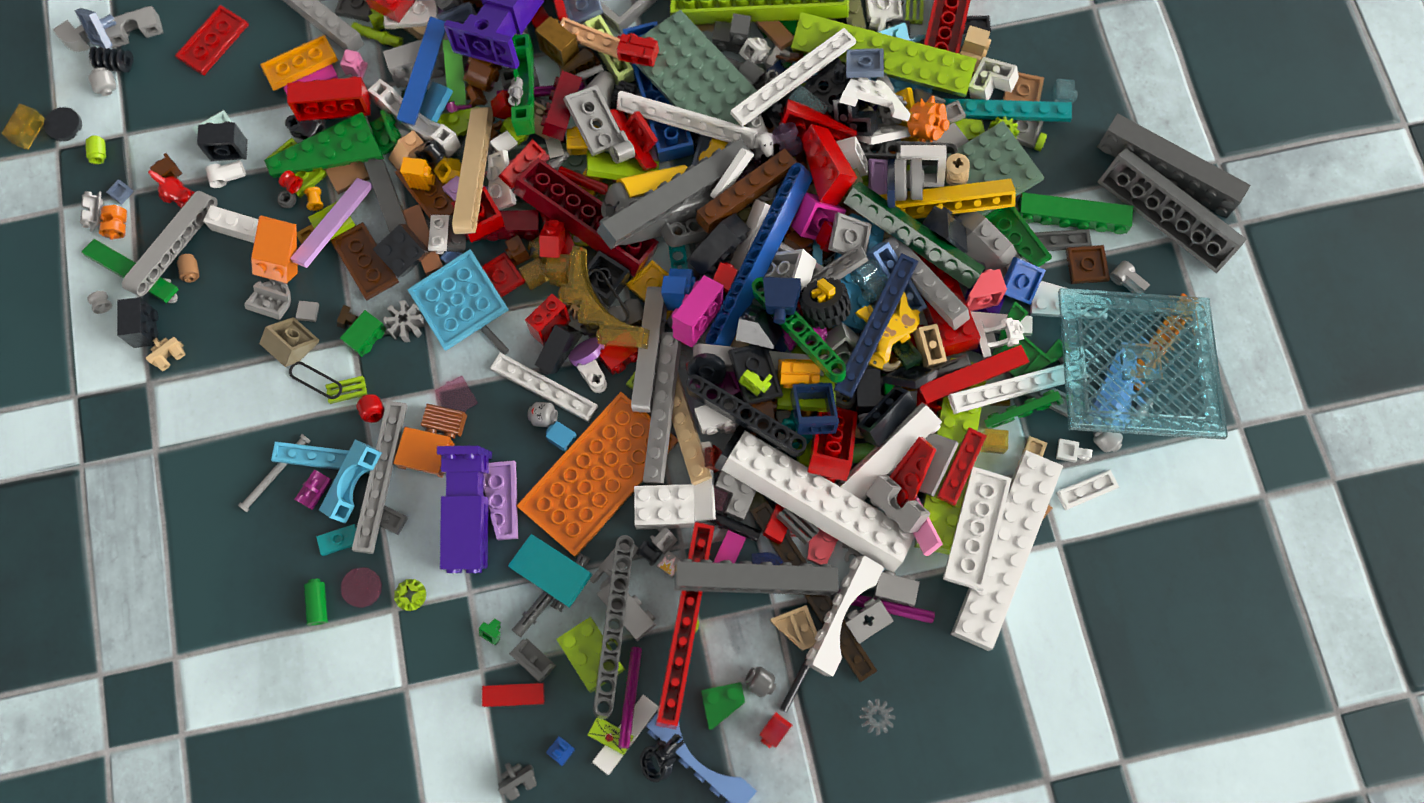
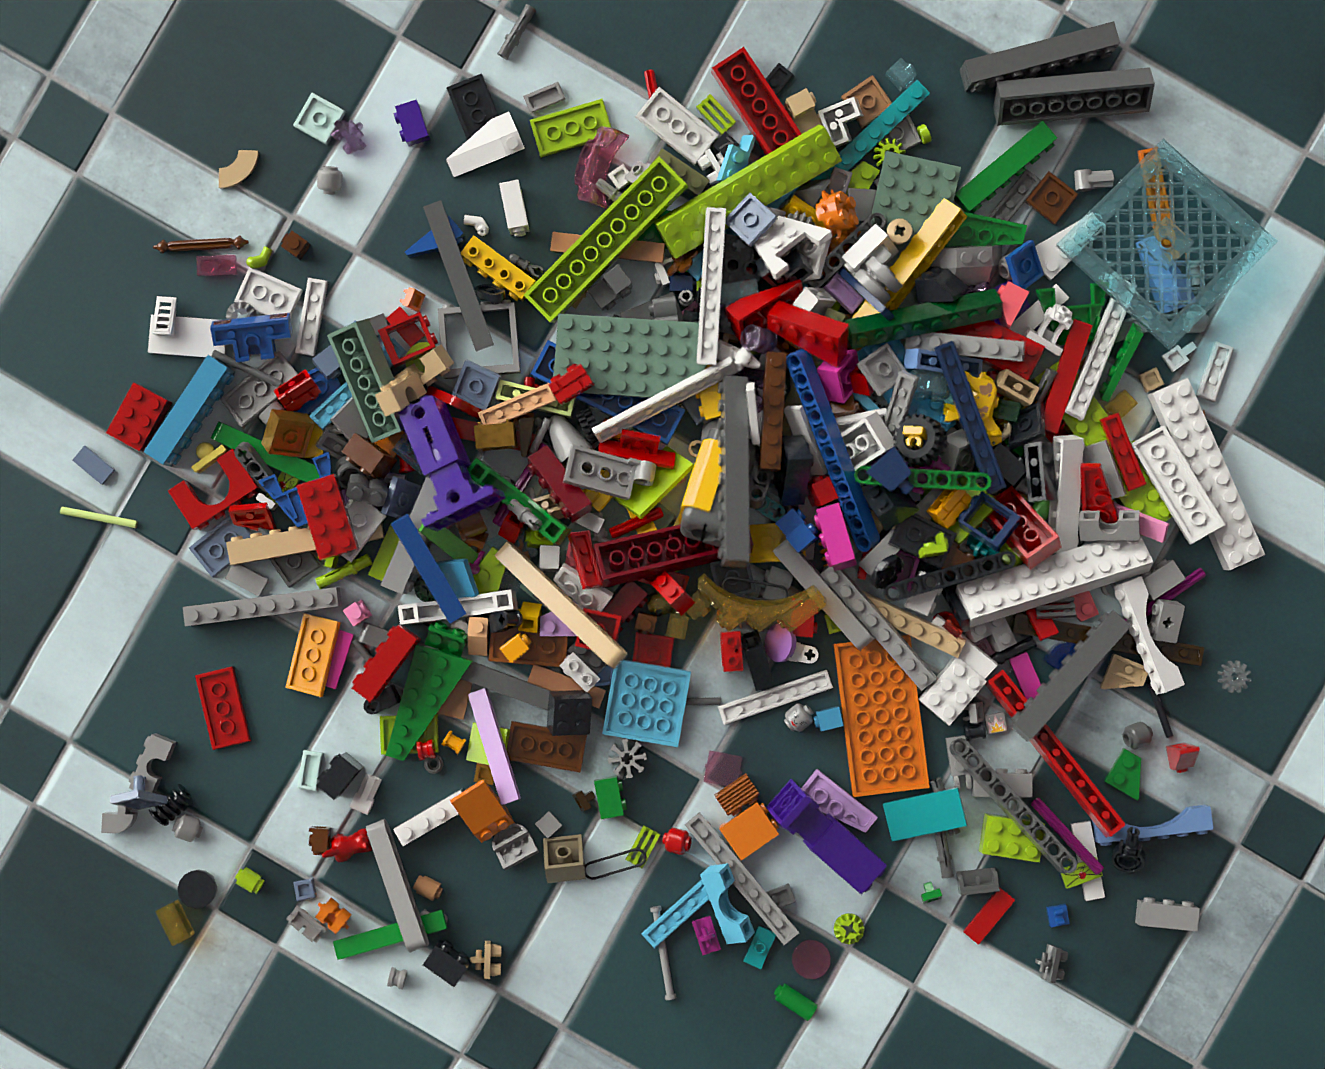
camera: 50 degrees left, 15 degrees up
white brick [739,37,771,64] -> none

